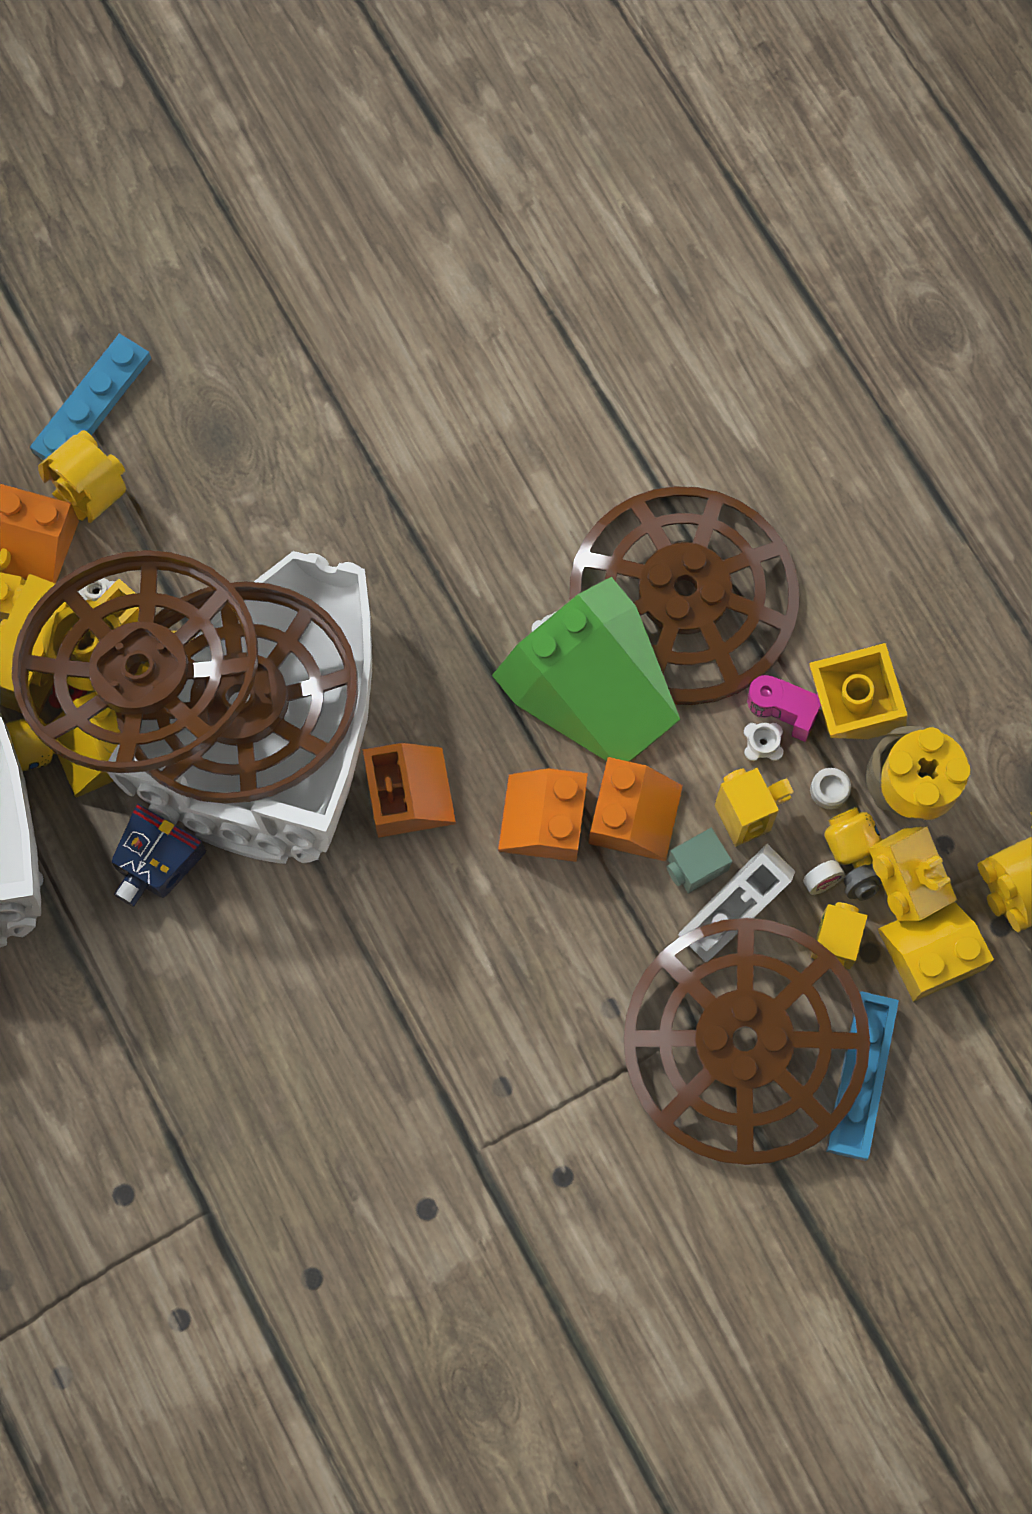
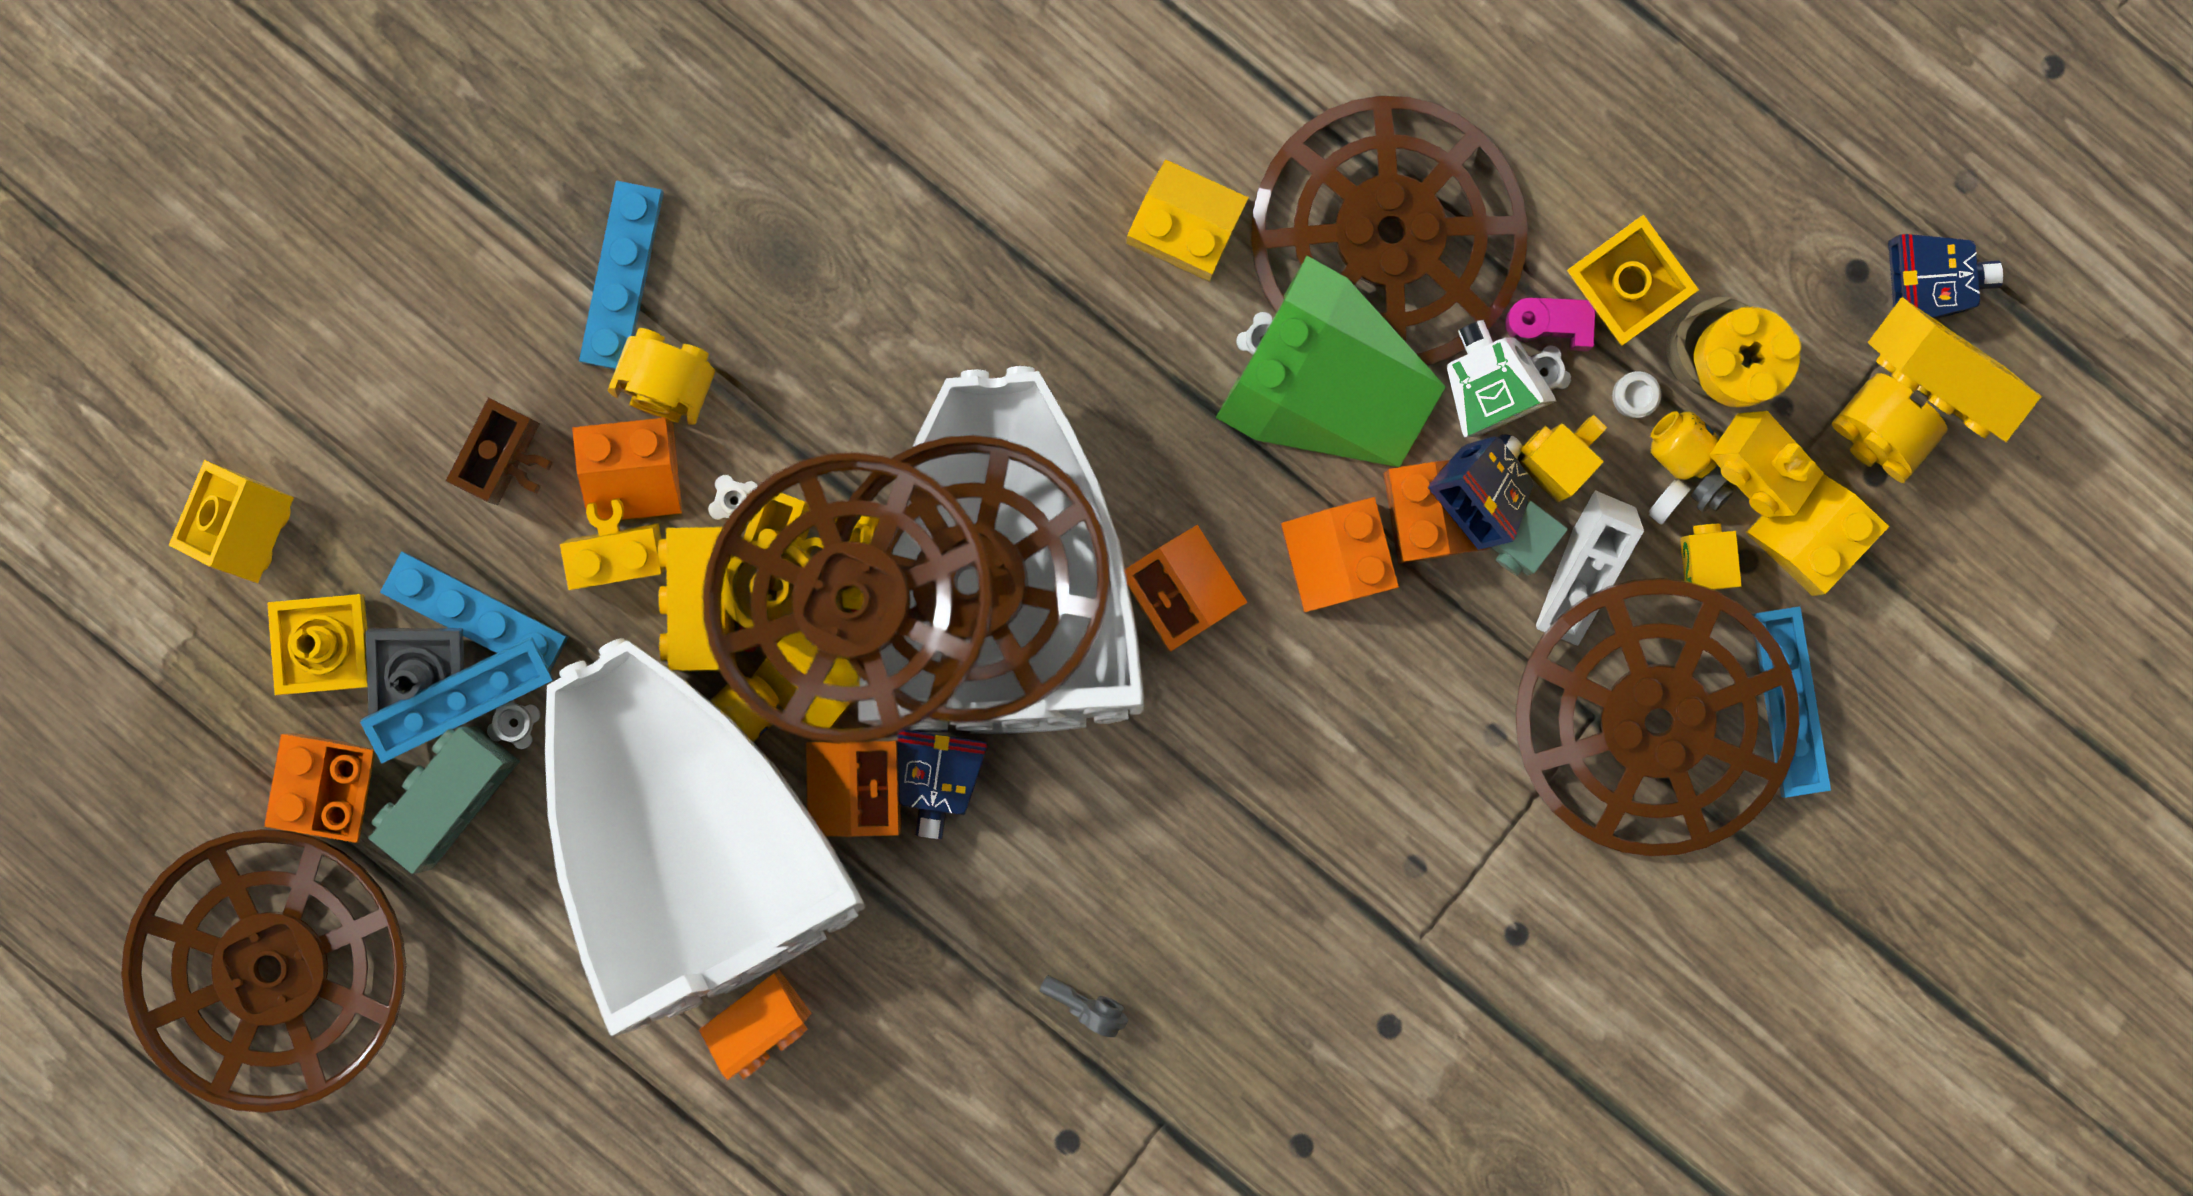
camera: 25 degrees left, 15 degrees up
none -> orange slope [806,740,902,837]
none -> dark grey plate [1039,975,1128,1037]
none -> yellow slope [1126,159,1249,282]
none -> dark blue torso [1428,434,1533,550]
none -> torso [1447,320,1556,438]

